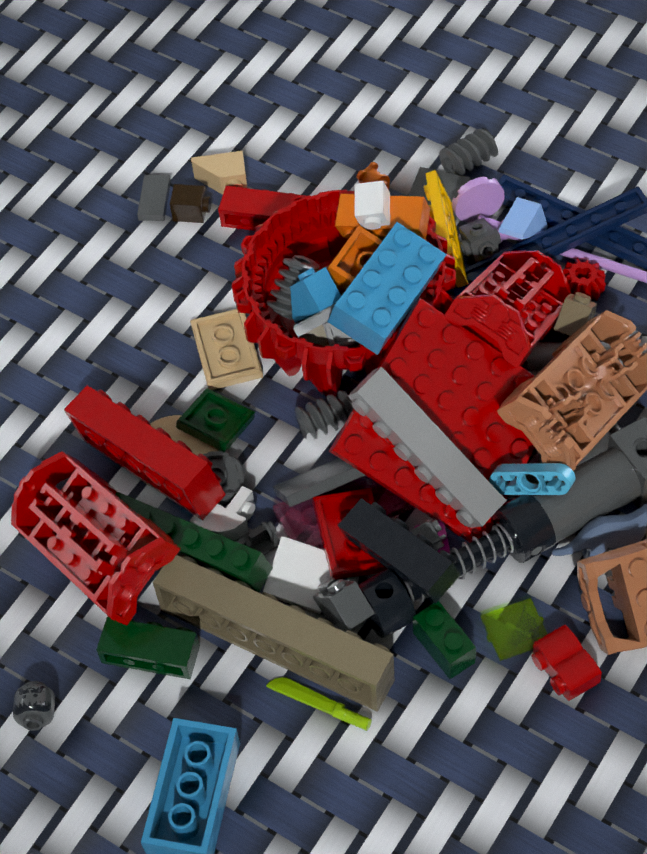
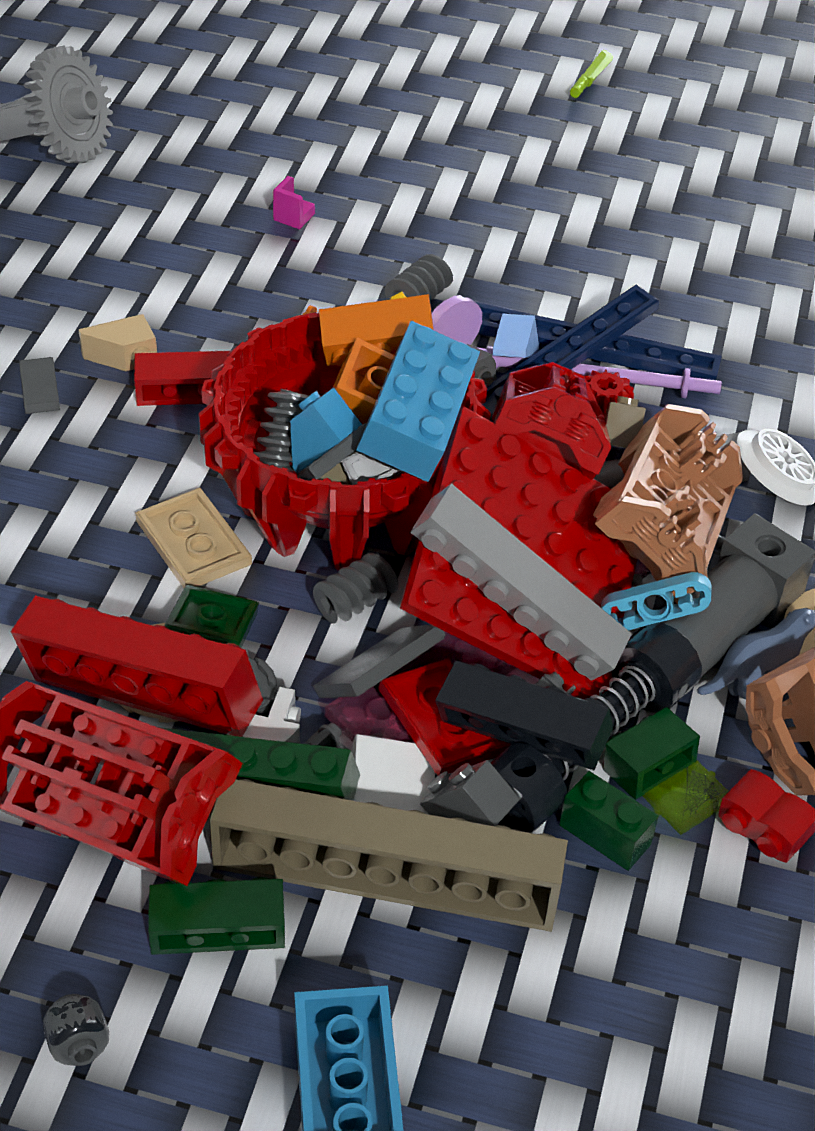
camera: 25 degrees left, 10 degrees down
dark brown brick [170,184,211,223] -> none
lime piece [266,677,372,731] -> none
white brick [355,181,390,230] -> none
none -> dark pink panel [273,176,315,230]
none -> dark green brick [603,707,700,800]

